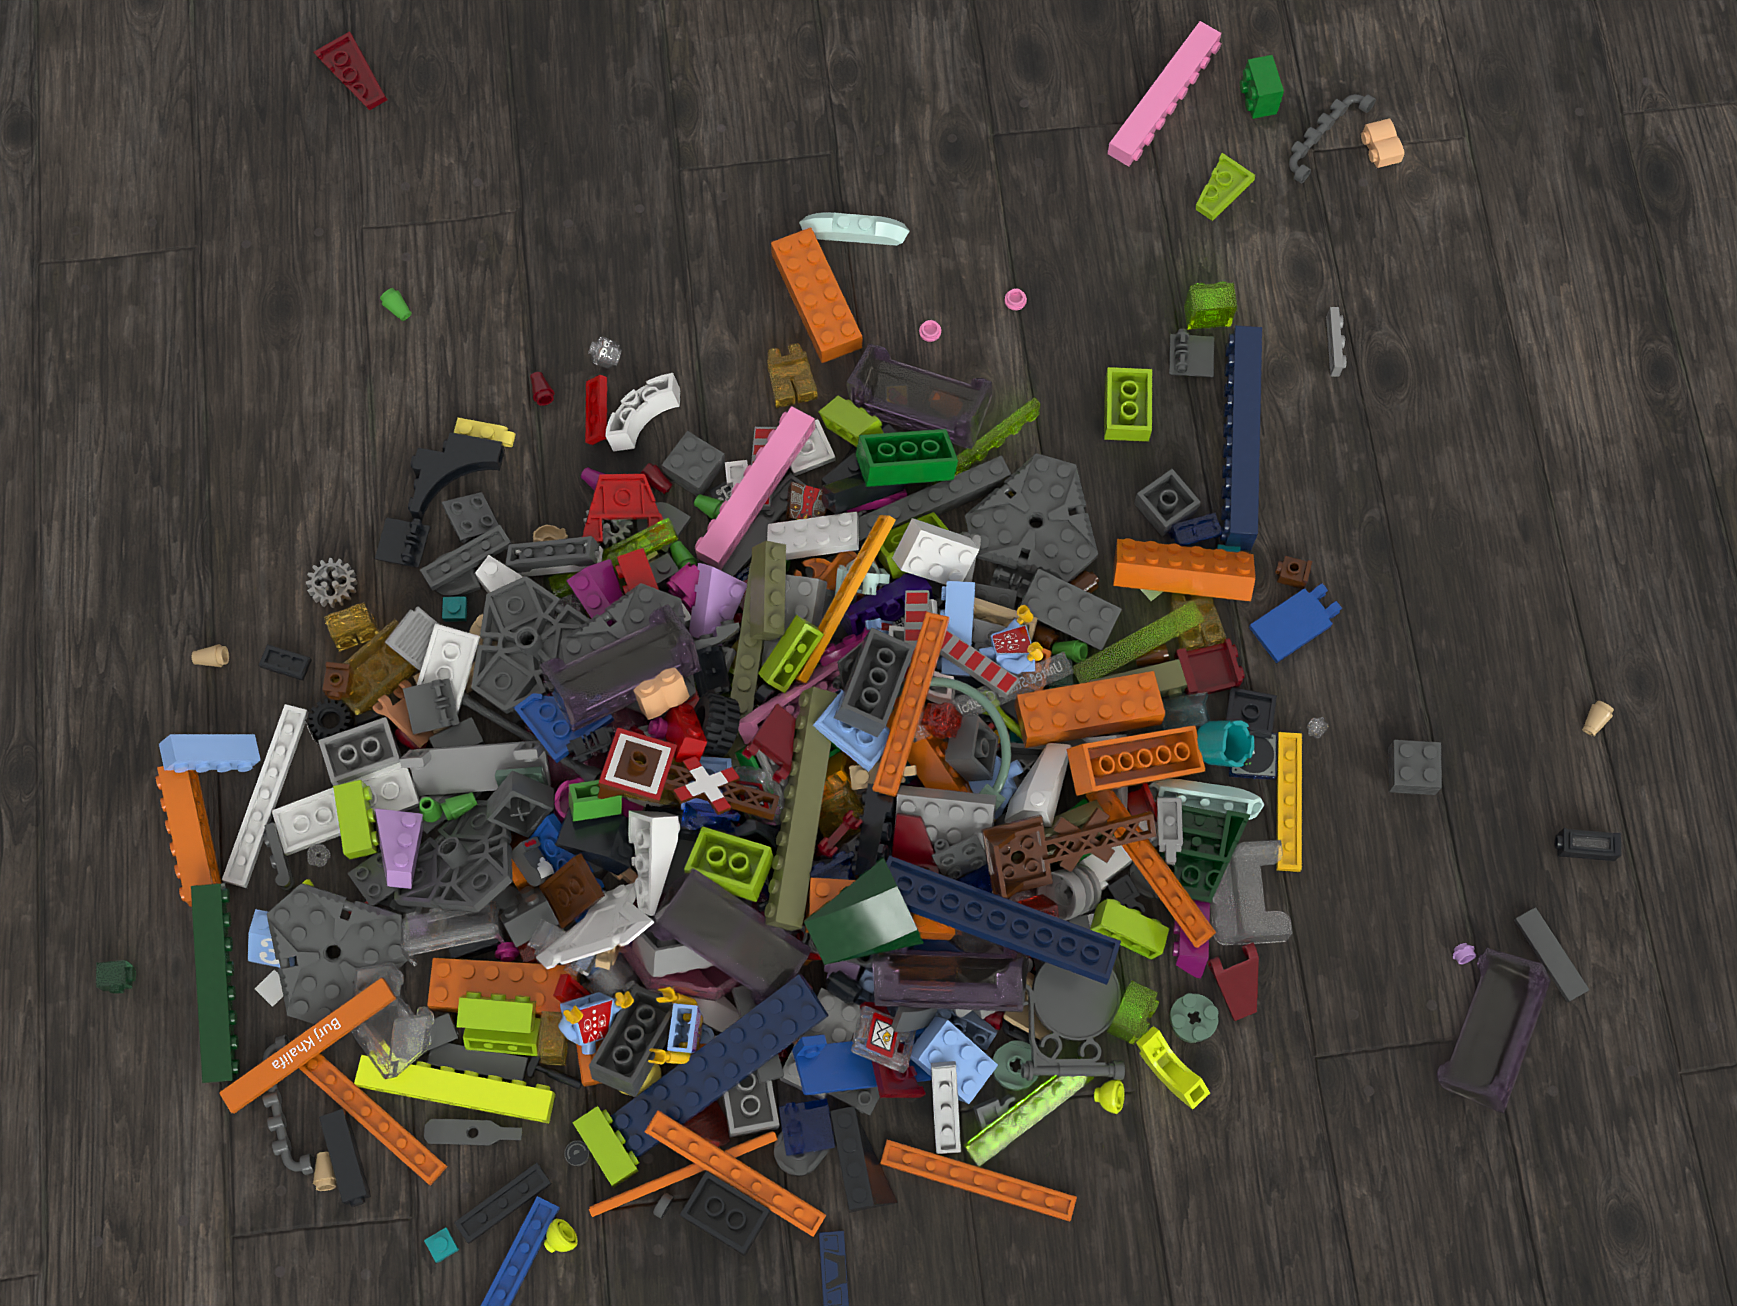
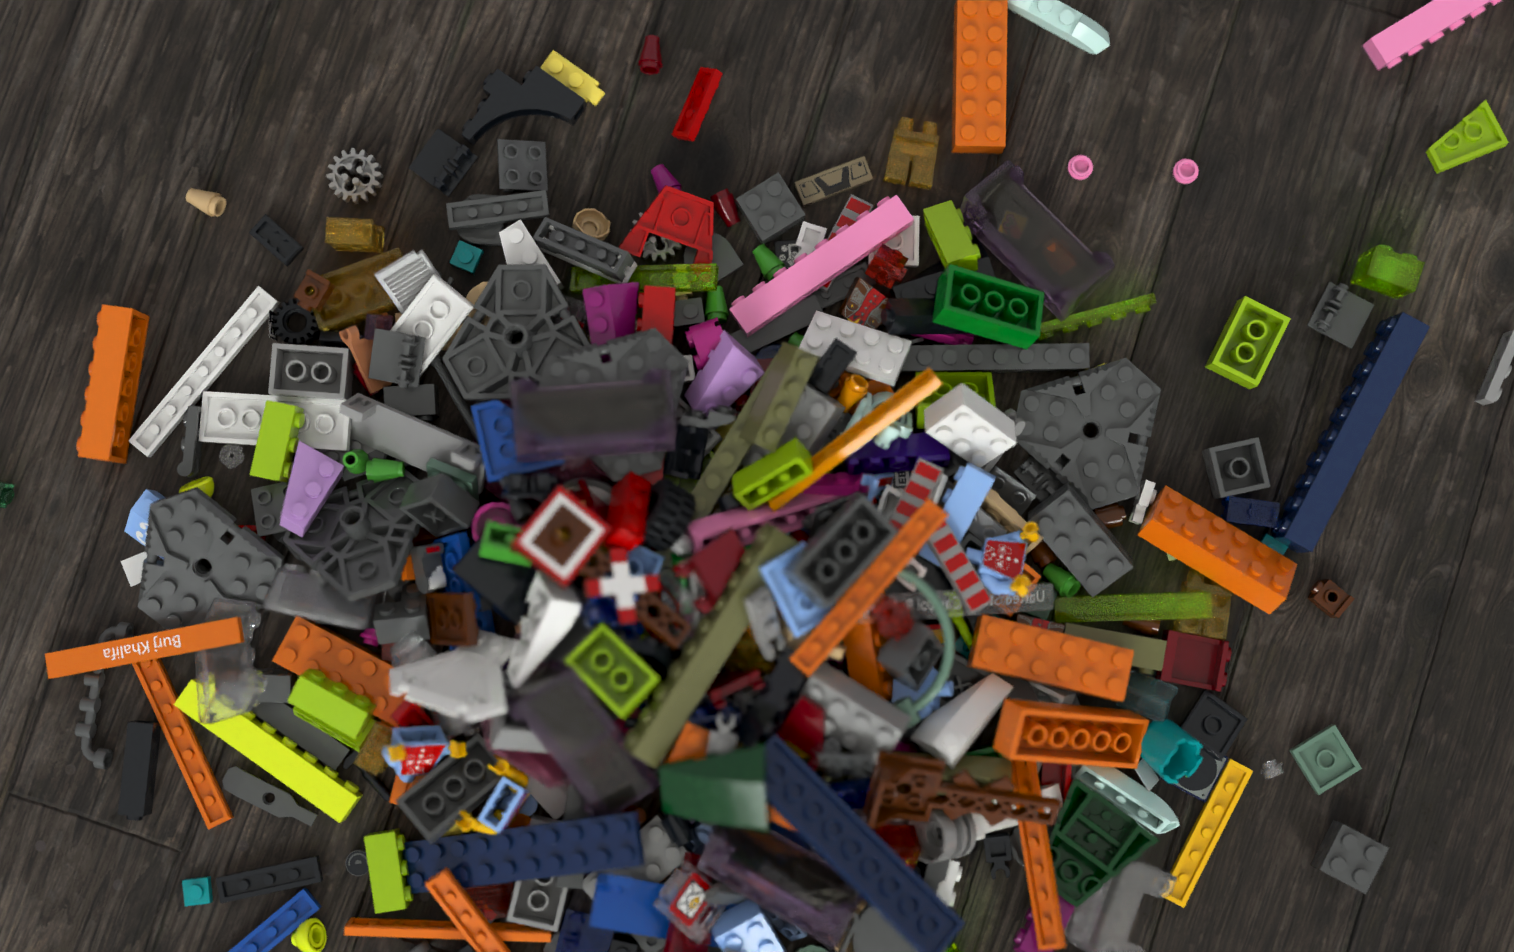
camera: 25 degrees right, 15 degrees up
light blue brick [159,734,260,773] -> none
dark green brick [191,883,240,1083] -> none
tan cone [313,1152,337,1191] -> none
clear head [588,337,622,369] -> none
white brick [605,373,680,451] -> none
light nougat brick [633,667,690,719] -> none
dark pink plate [648,717,668,739] -> none
lime brick [1090,899,1170,959] -> none
light grey hinge [1156,797,1183,865] -> none
blue tile [1249,583,1342,663] -> none
none -> tile [364,313,393,340]
none -> light grey hinge [670,533,693,556]
none -> light grey plate [705,712,737,757]
none -> light grey hinge [744,586,787,661]
none -> dark tan tile [794,156,873,207]
none -> black plate [807,338,857,395]
none -> light orange cone [837,374,869,413]
none -> clear red brick [865,243,908,289]
none -> white plate [1128,480,1157,525]
none -> white sticker [1135,759,1159,791]
none -> sand green plate [1289,724,1362,795]

